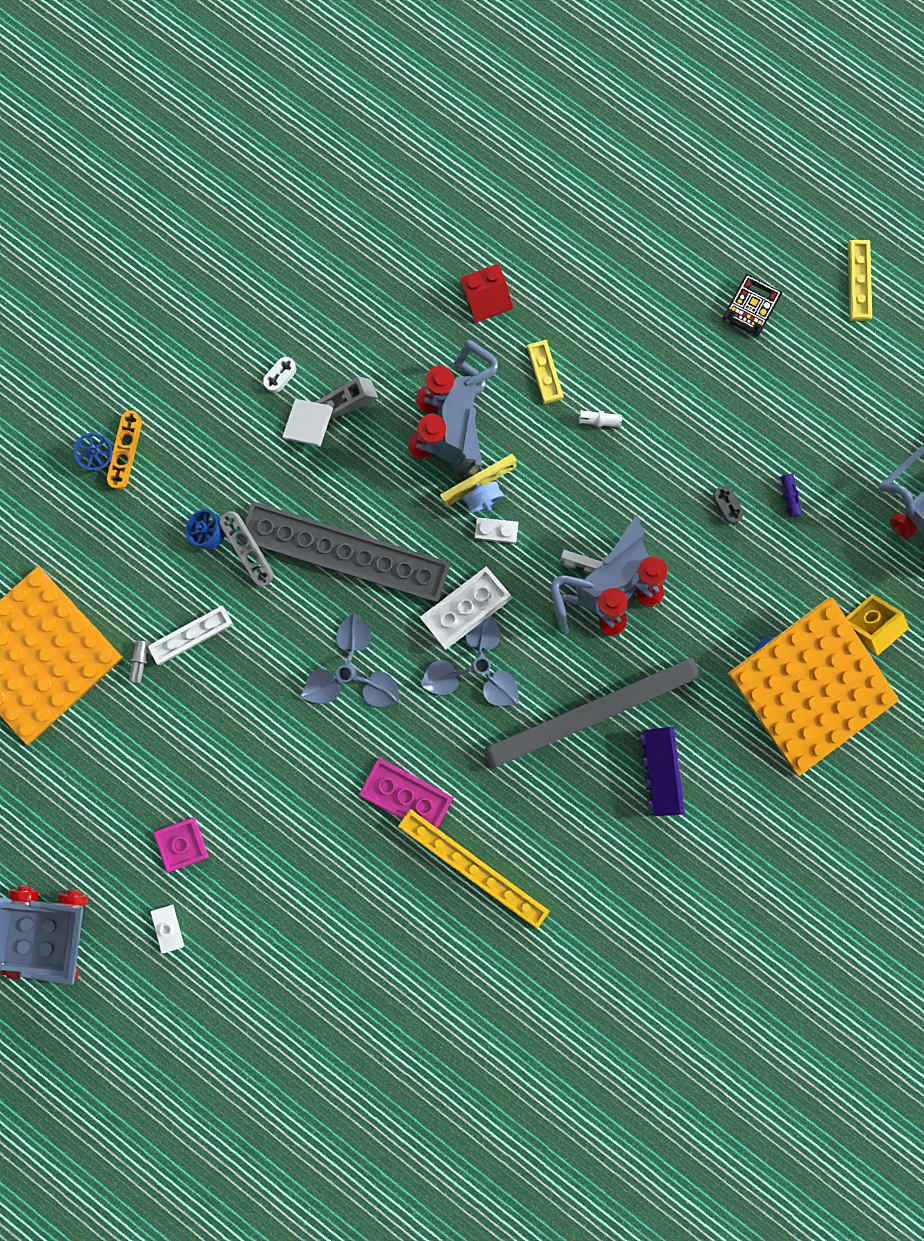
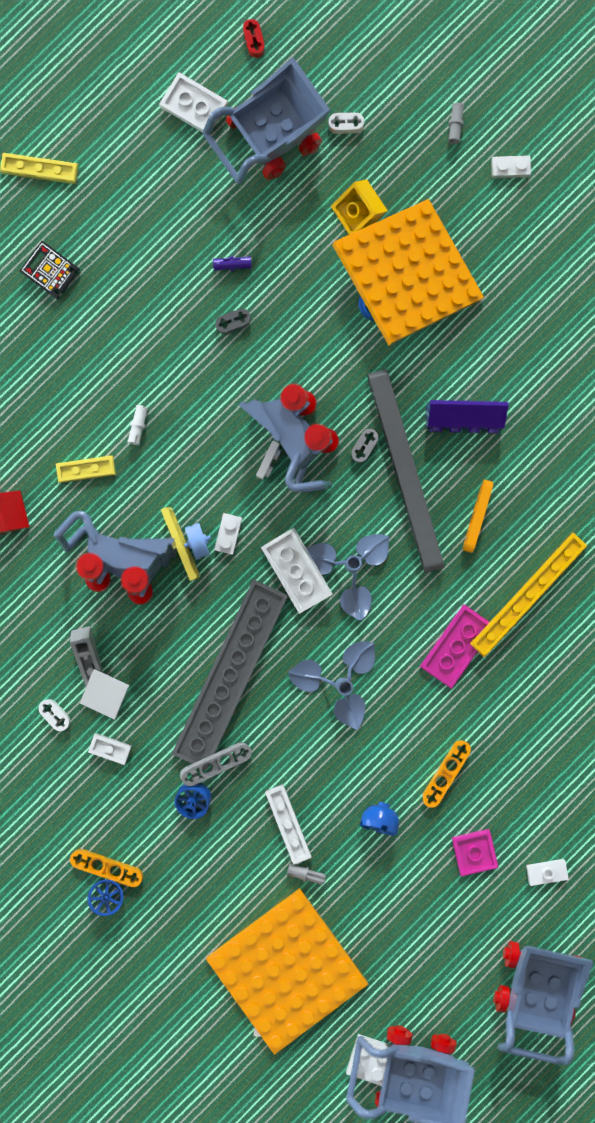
camera: 90 degrees left, 5 degrees up
none -> white plate [88,733,132,765]
none -> light grey beam [351,429,378,463]
none -> blue cylinder [359,802,399,836]
none -> light orange beam [422,740,471,808]
none -> light orange beam [463,479,494,553]

